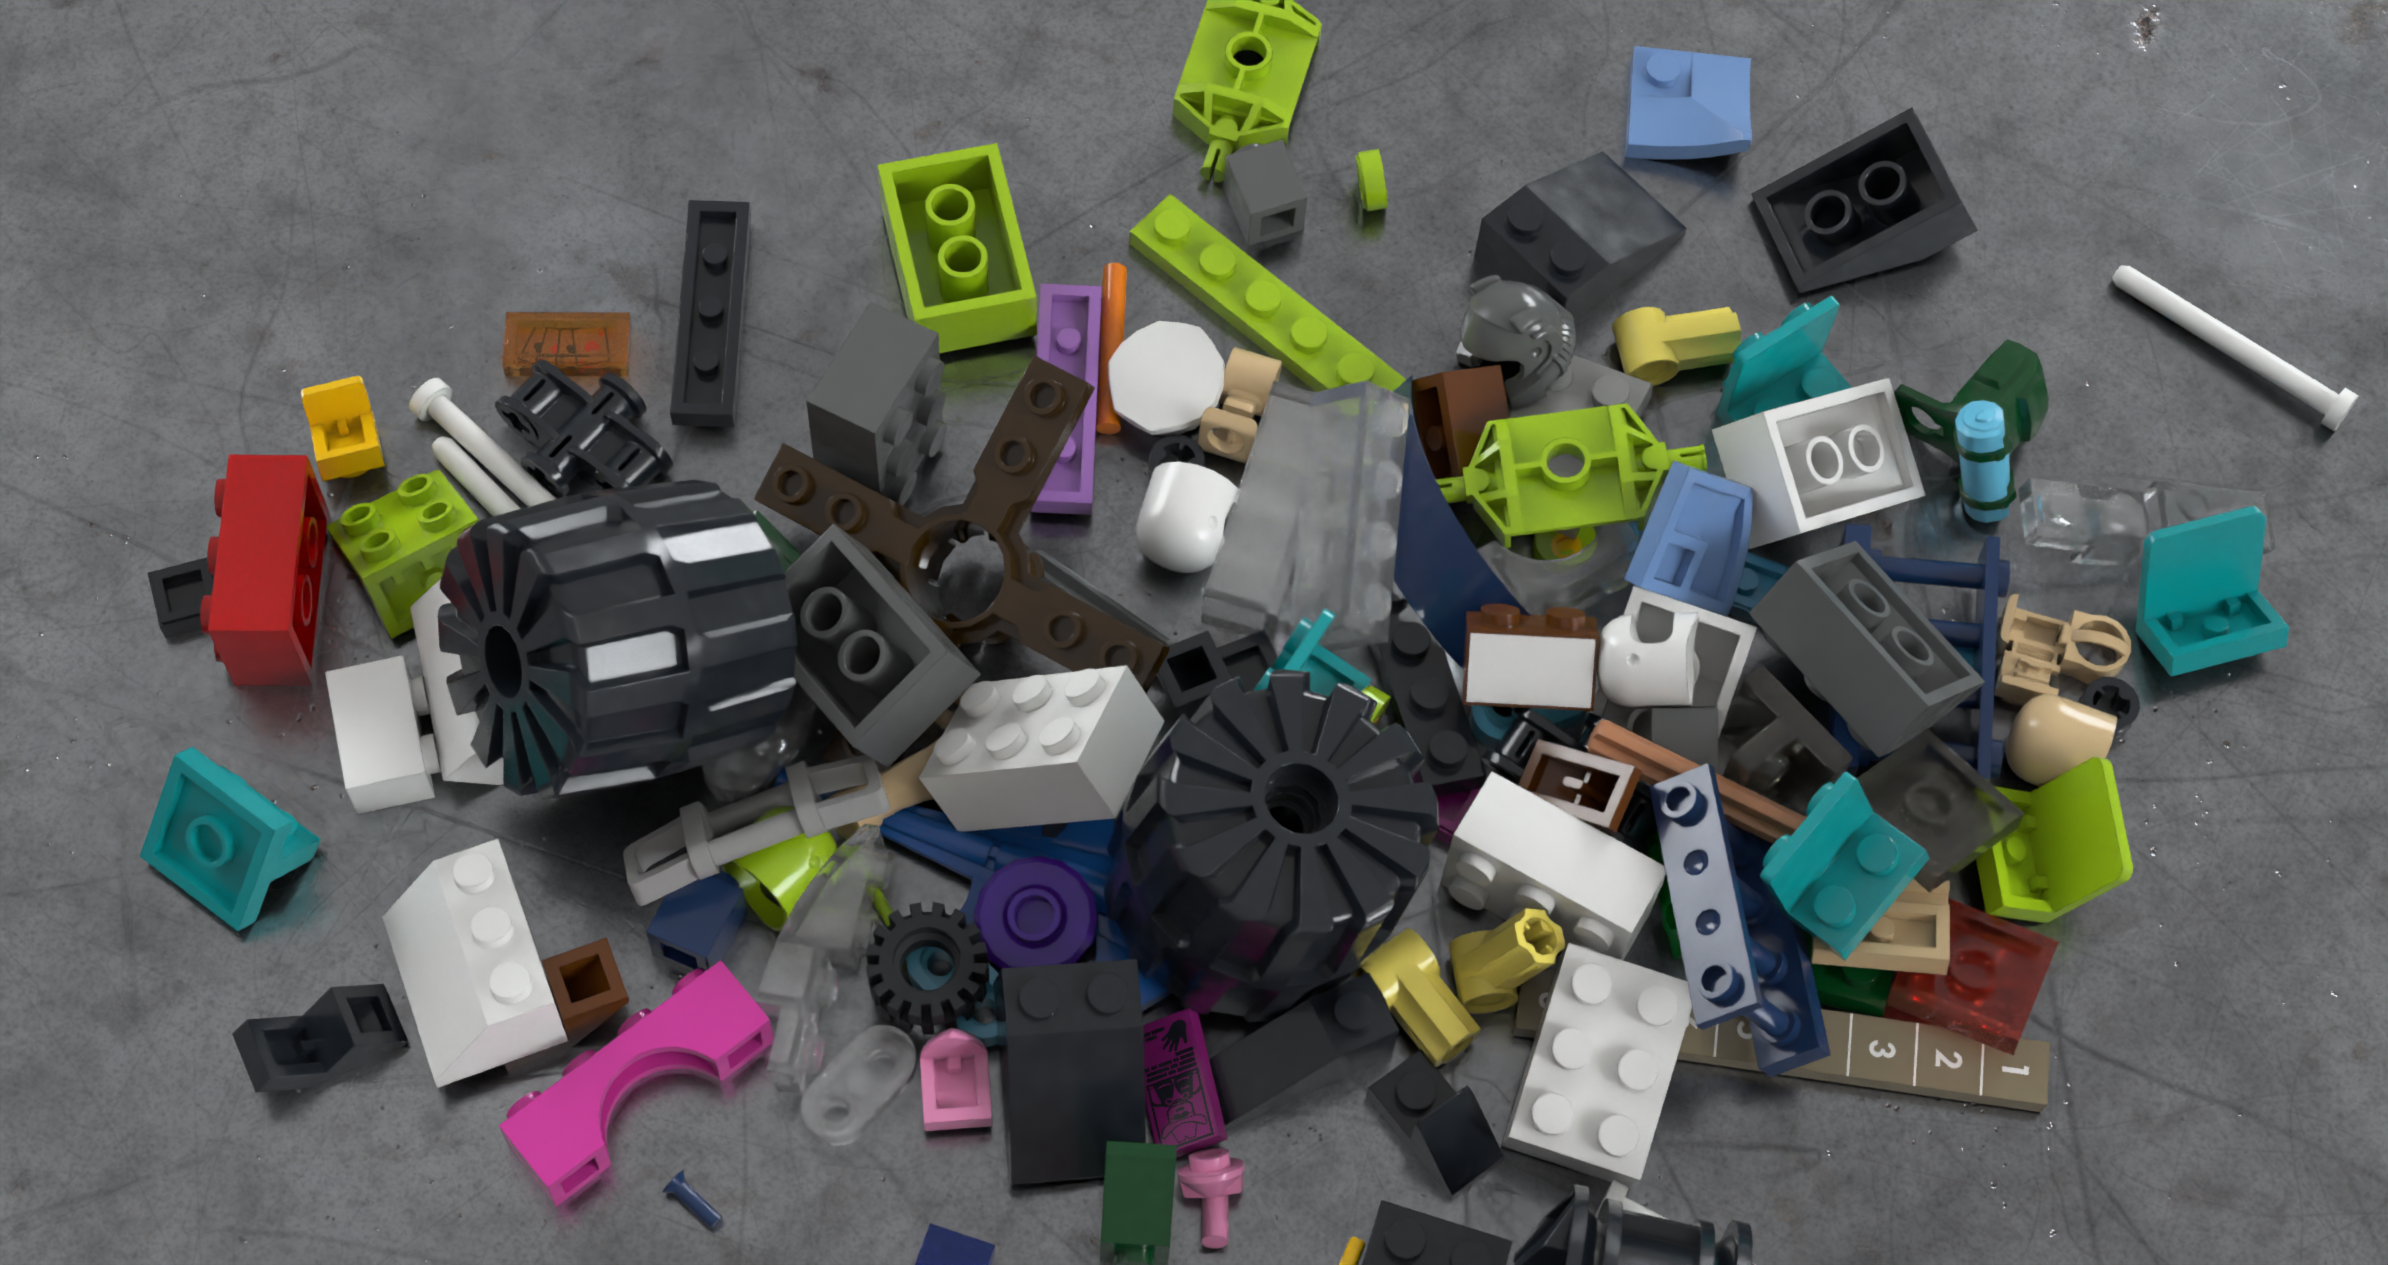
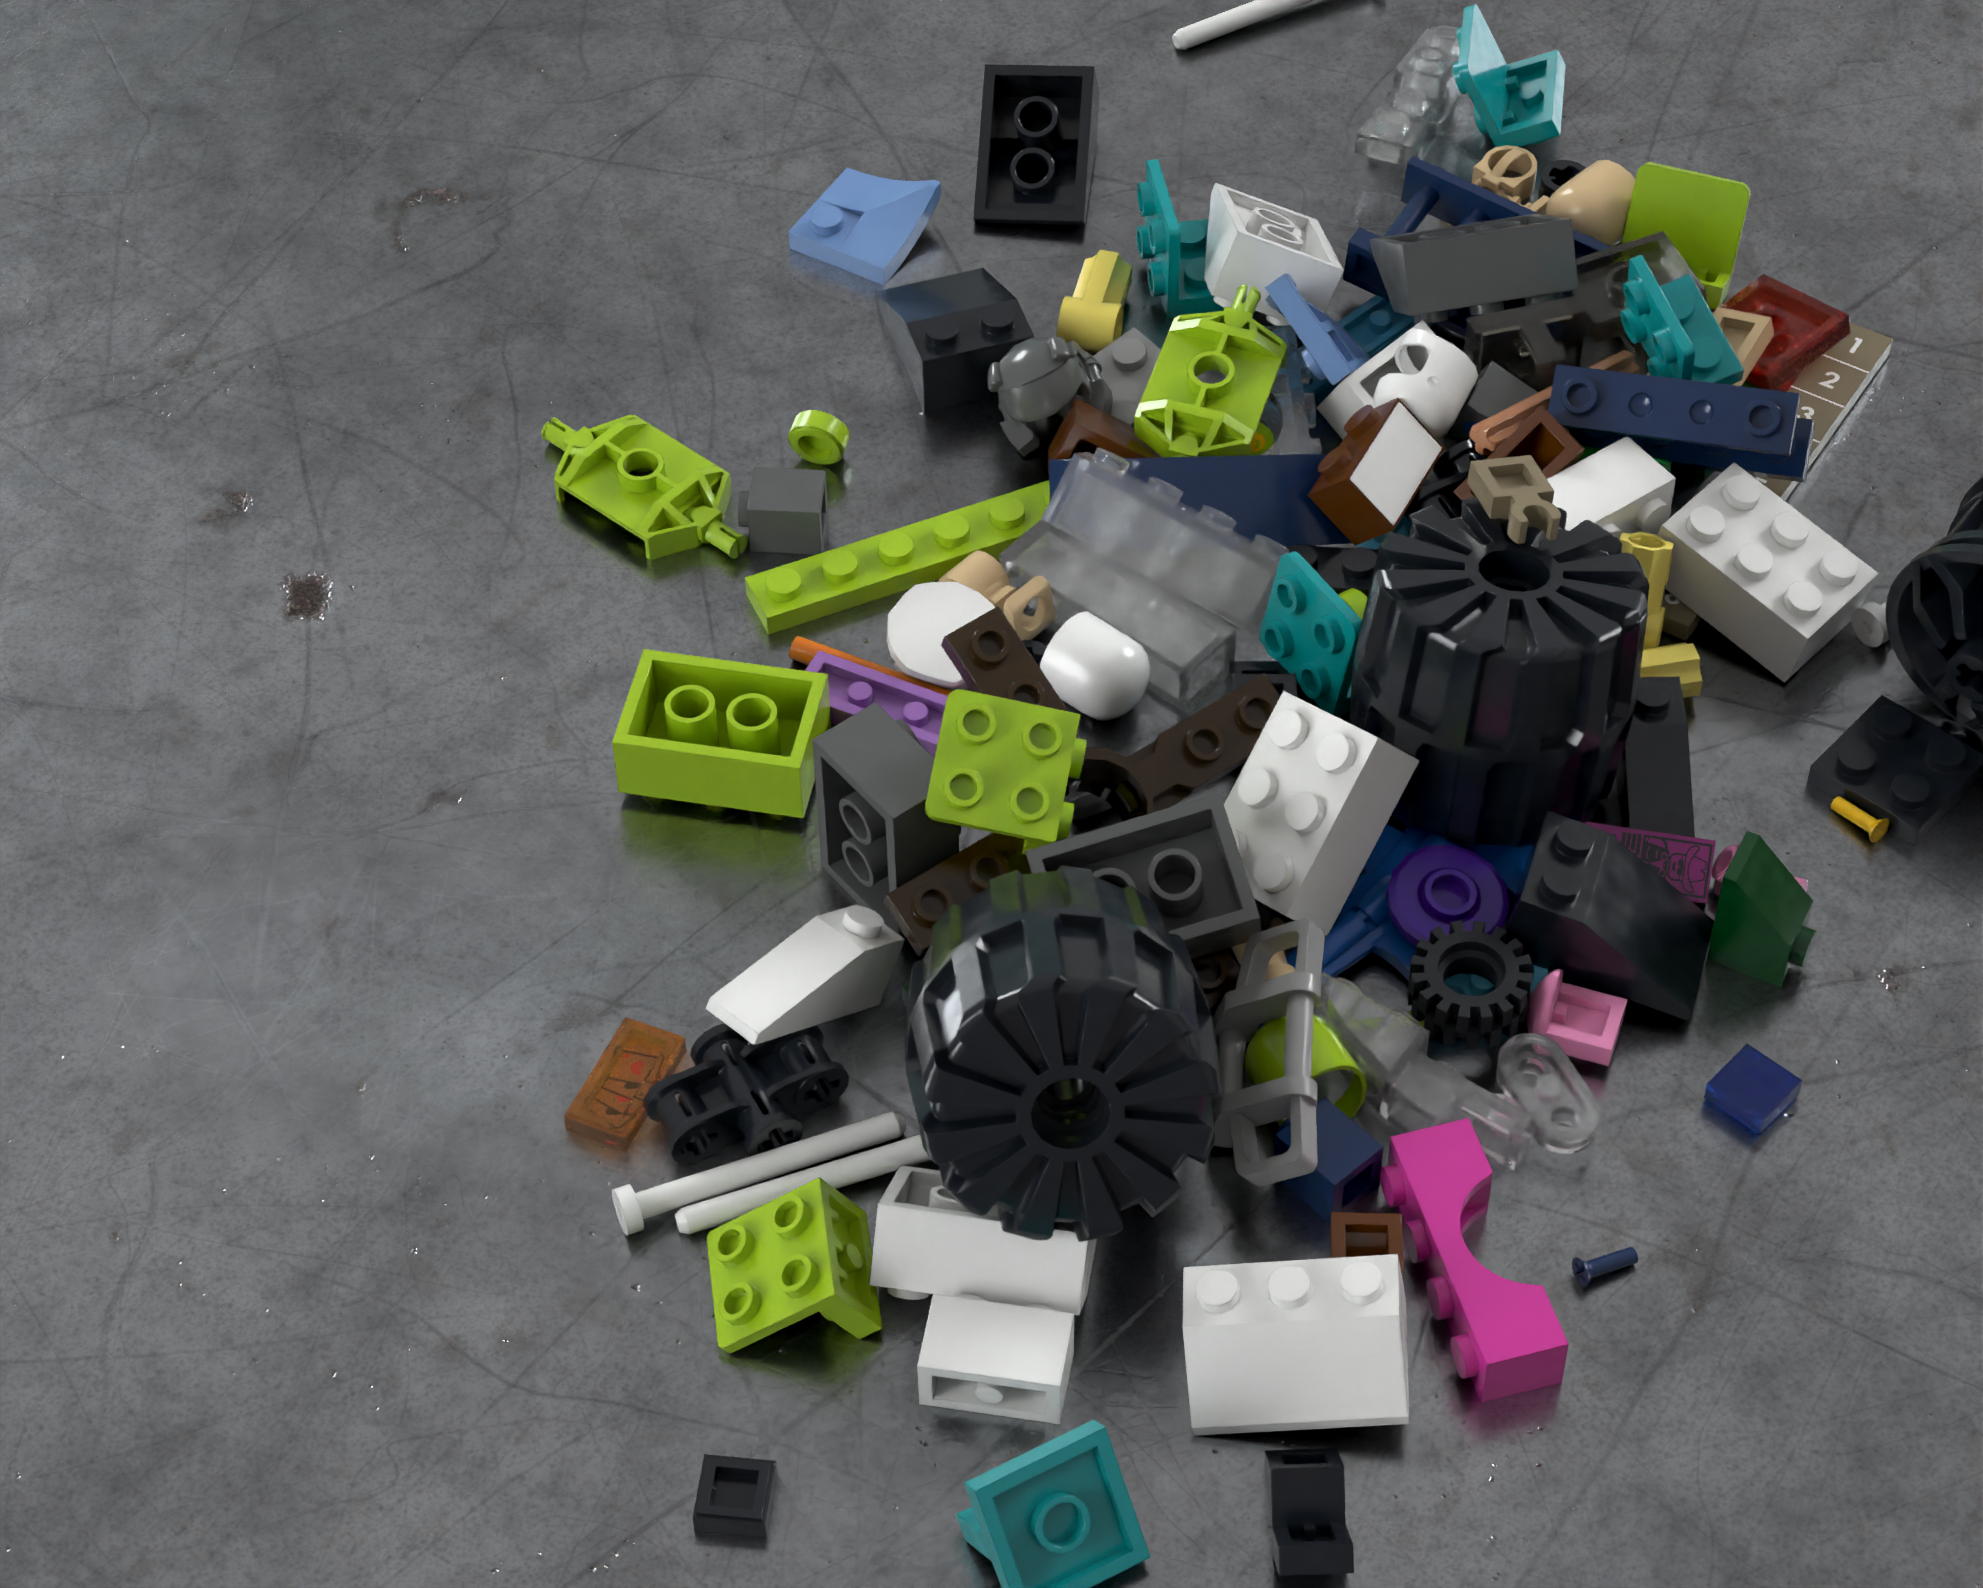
camera: 60 degrees left, 15 degrees down
red brick [200,454,330,686] -> none
yellow bracket [301,376,385,482] -> none
black plate [670,200,751,427] -> none
black slope [1366,1049,1504,1200] -> none
dark green piece [1894,339,2049,523] -> none
none -> white slope [706,904,905,1045]
none -> lime bracket [925,689,1087,855]
none -> dark tan plate [1467,455,1561,544]

